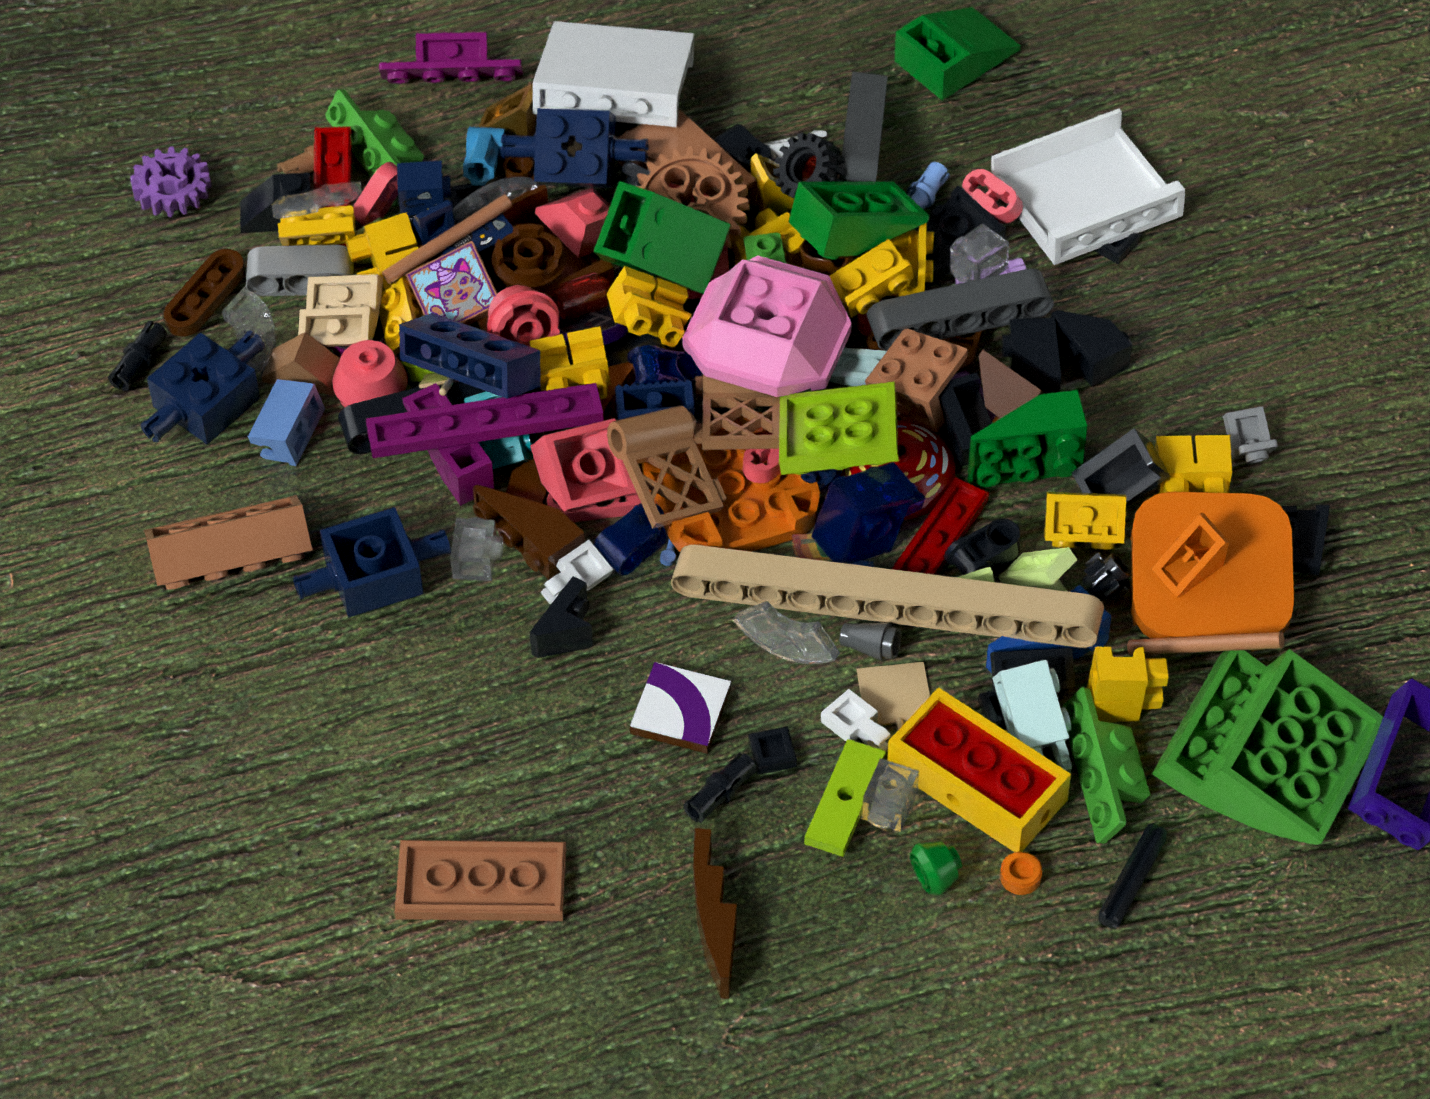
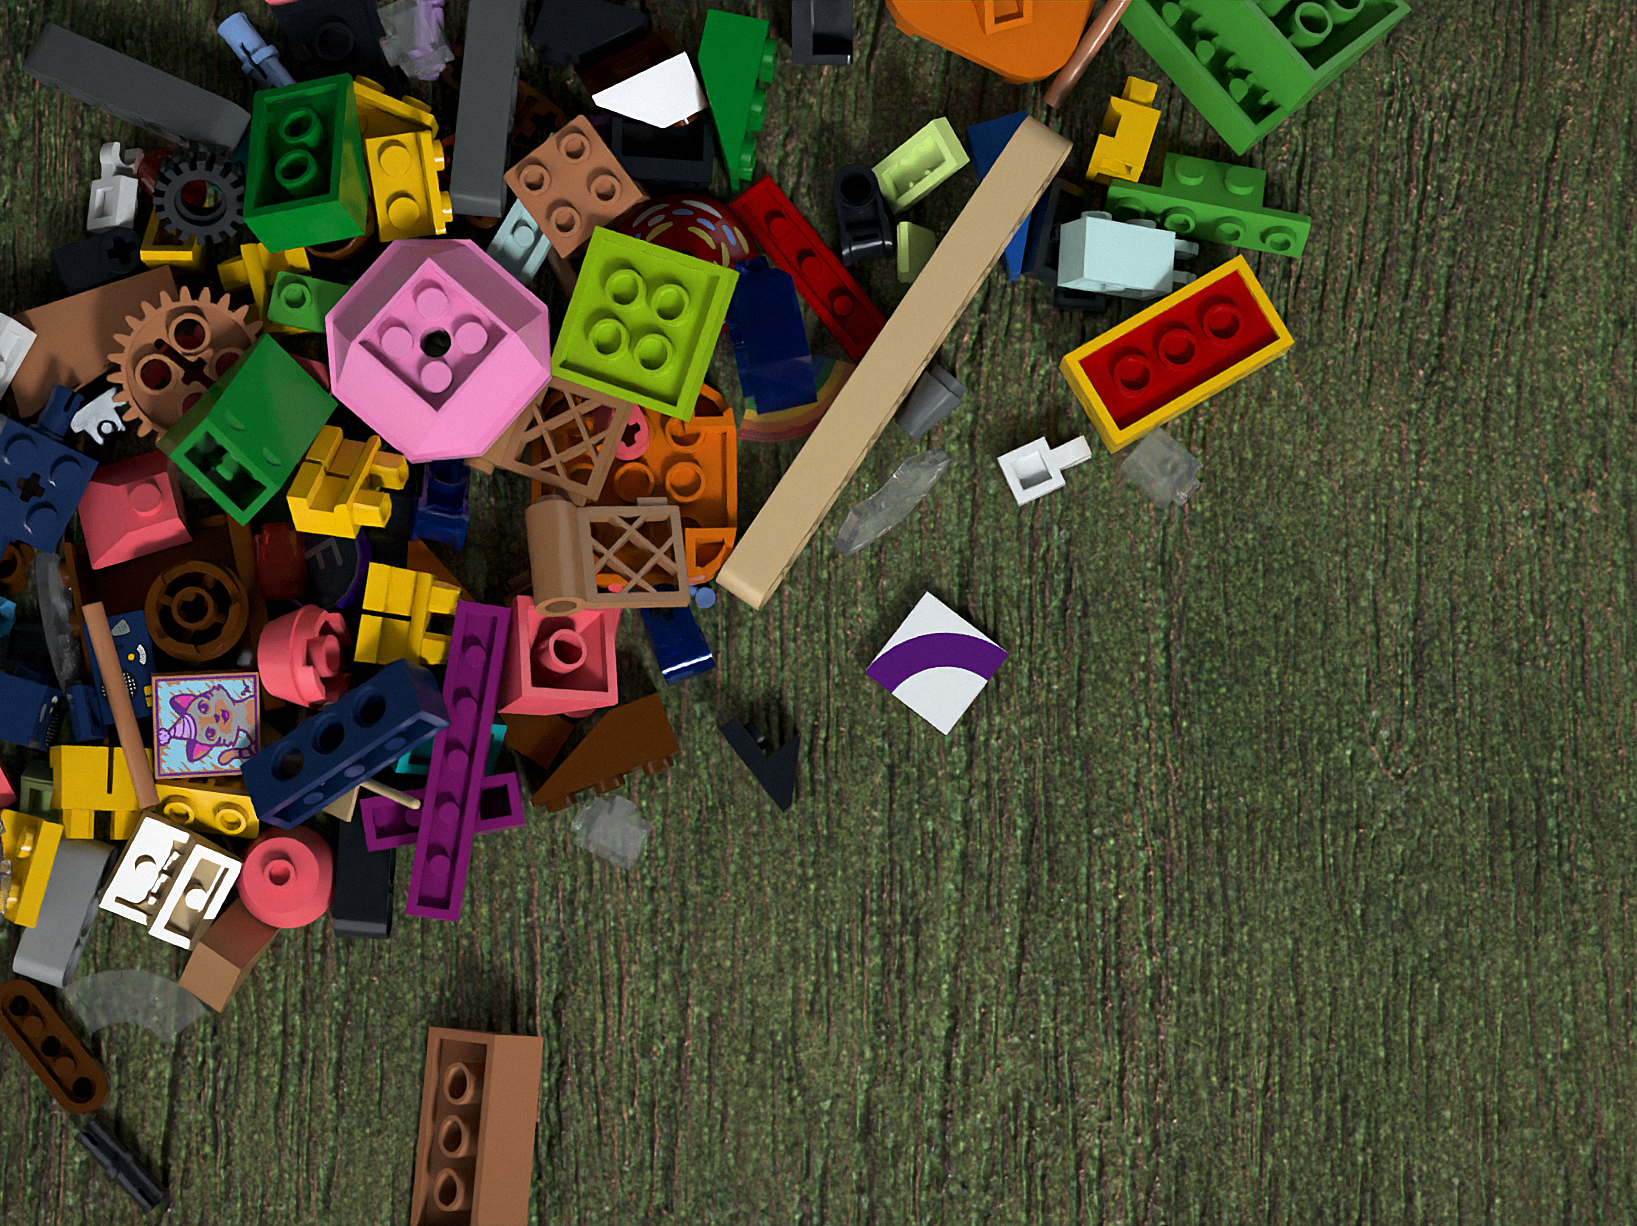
camera: 70 degrees left, 30 degrees up
dark blue brick [141,330,265,445] -> none
medium blue hinge [248,379,325,466] -> none
dark blue brick [292,507,451,618] -> none
nougat tile [395,840,567,921] -> none
white plate [540,540,613,604] -> none
dark blue brick [615,379,695,420] -> none
black pin [683,752,757,823] -> none
reddish brown slope [693,828,737,999] -> none
black tile [748,726,797,775] -> none
lime tile [804,739,886,857] -> none
tan piece [856,662,930,788] -> none
green cone [910,841,962,896] -> none
orange tile [1000,852,1043,895] -> none
yellow bracket [1044,492,1126,550] -> none
black gear [1082,552,1132,602] -> none
black axle [1098,823,1168,929] -> none

